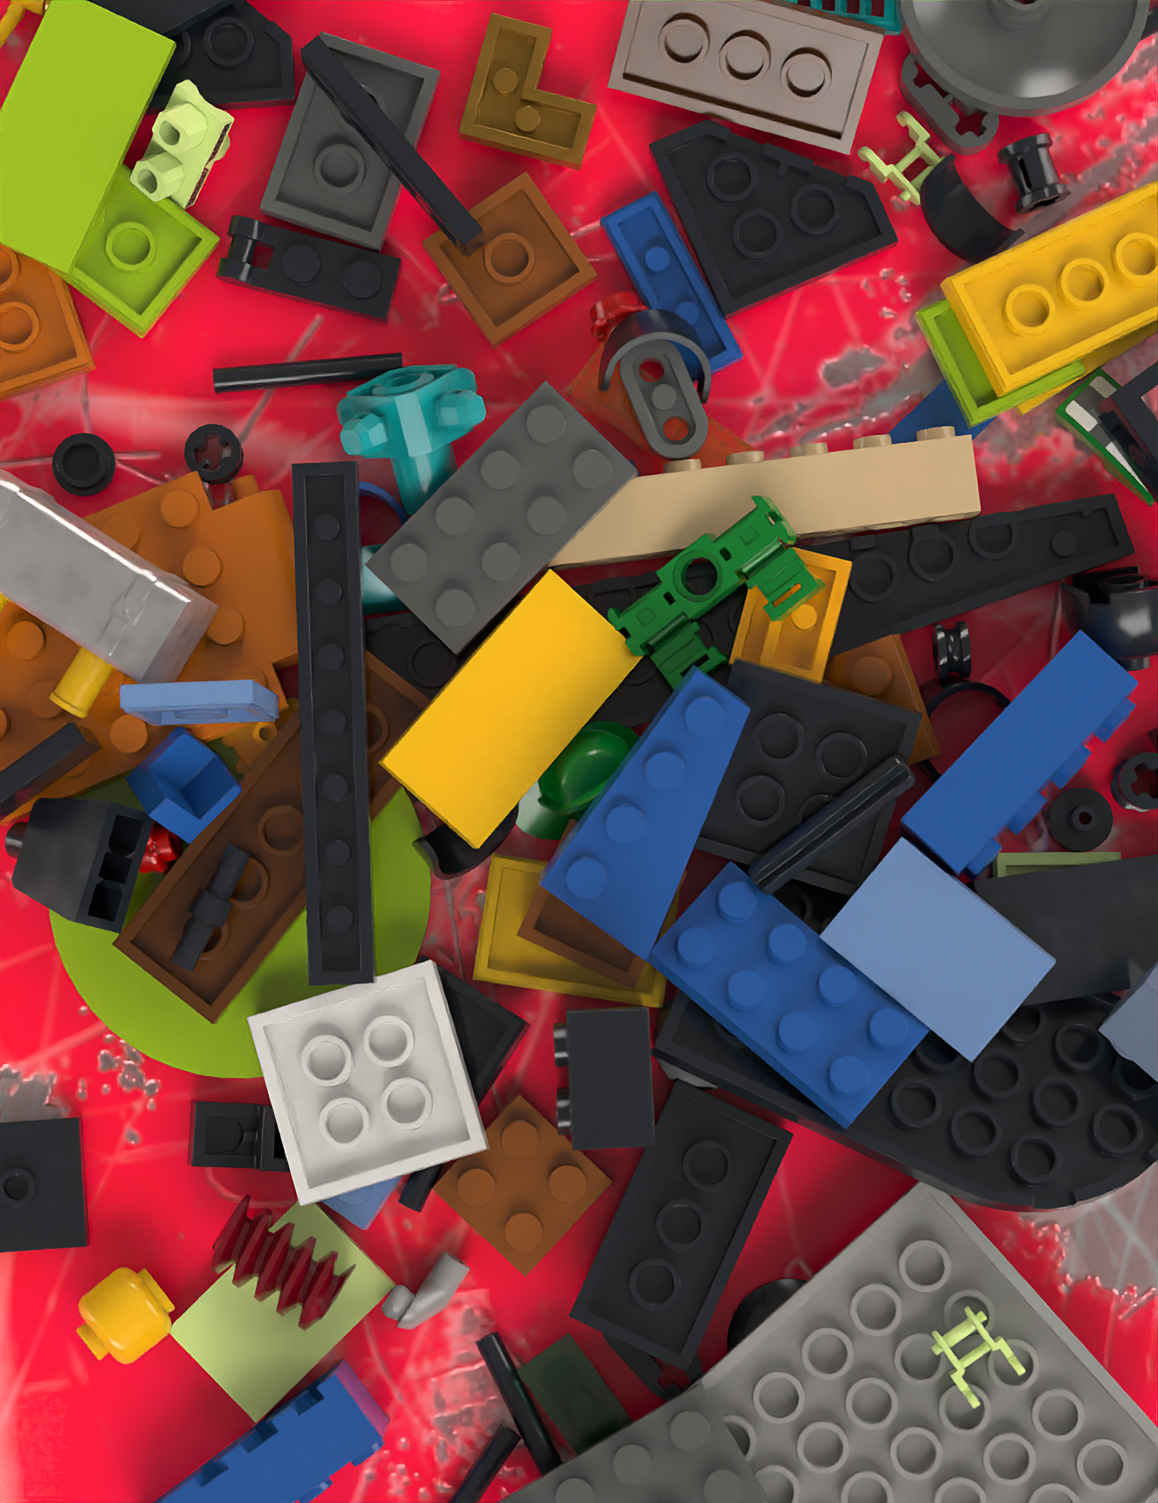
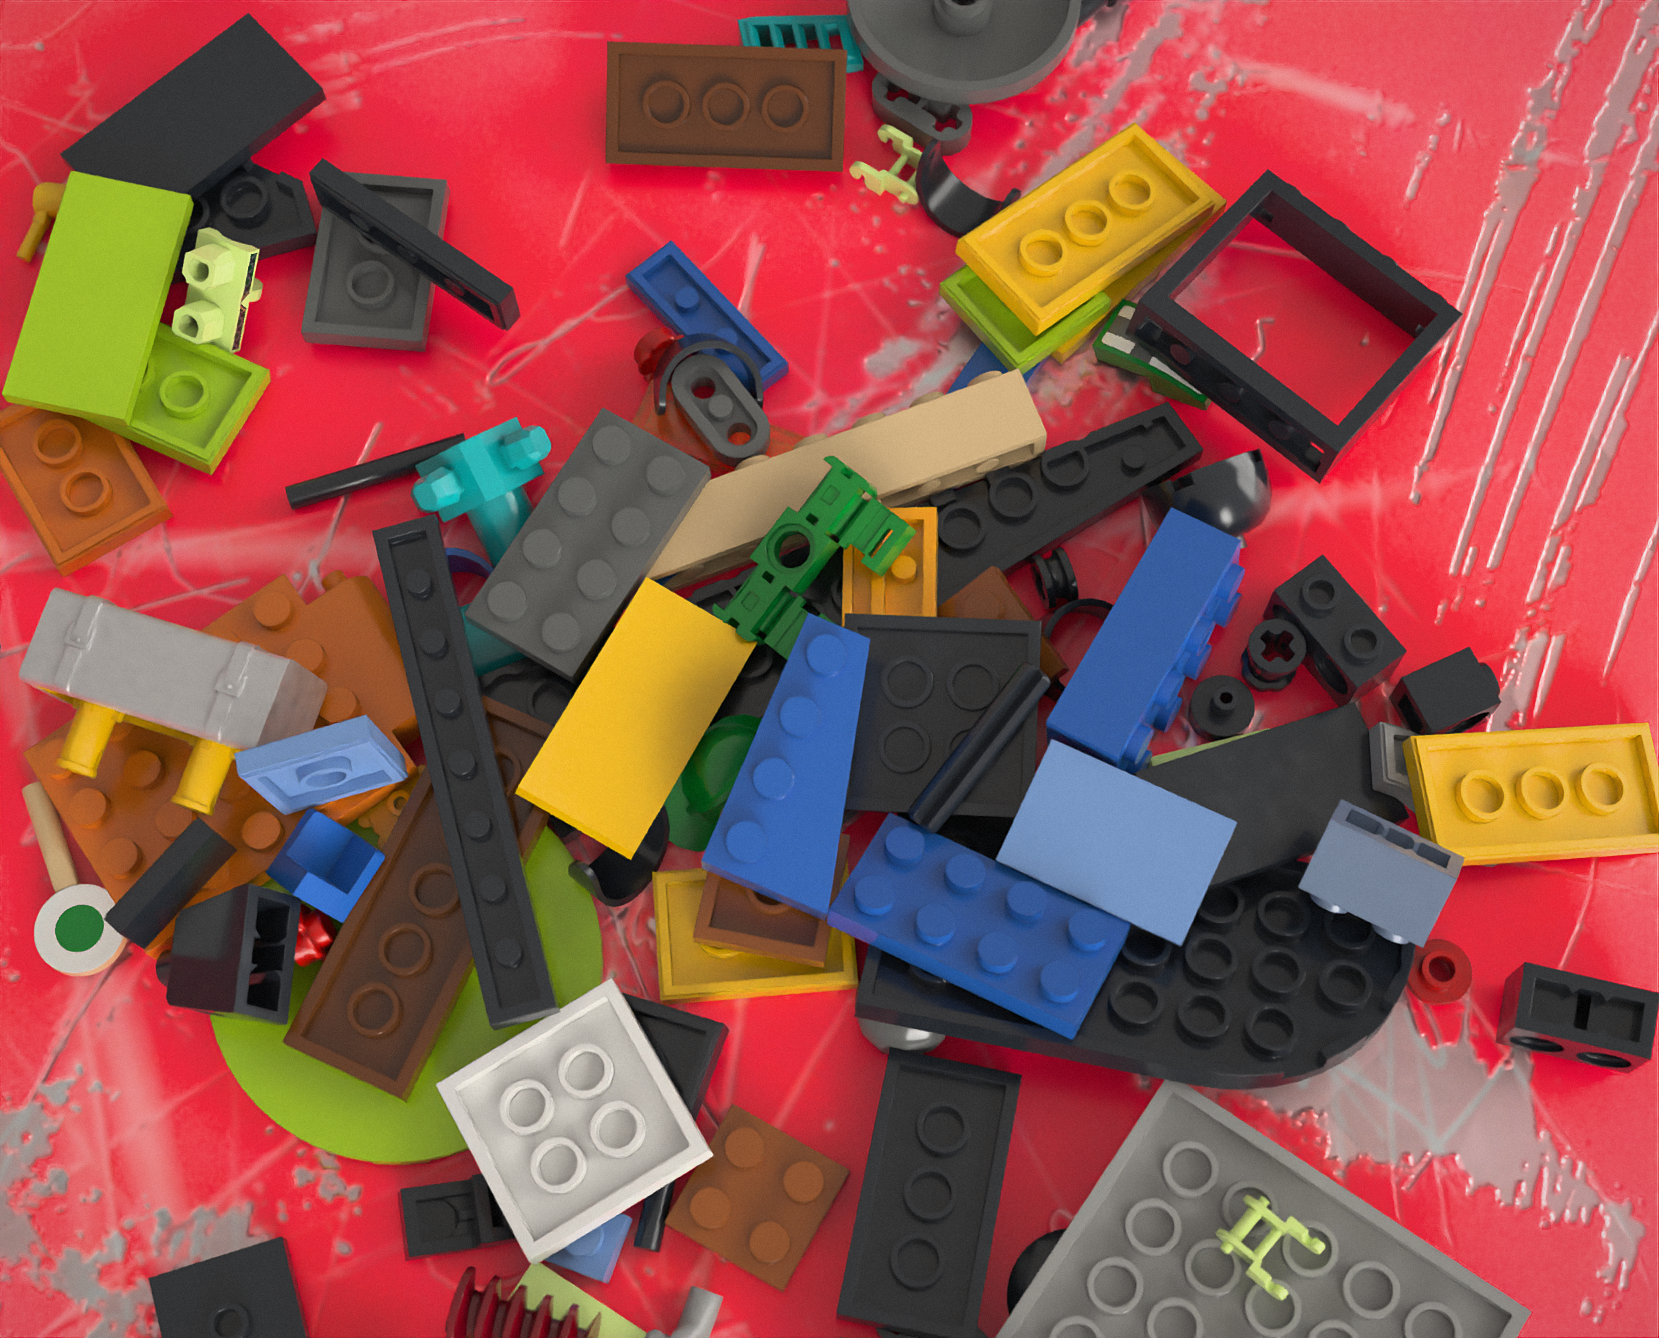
camera: 10 degrees left, 15 degrees down
black plate [52,433,117,497] -> none
black bar [170,843,252,972] -> none
black bush [184,424,244,485] -> none
black plate [215,215,403,324] -> none
dark orange plate [422,172,597,350] -> none
pearl gold plate [458,13,597,171] -> none
black brick [553,1005,655,1150] -> none
black plate [648,119,899,320] -> none
black bush [996,133,1071,214] -> none

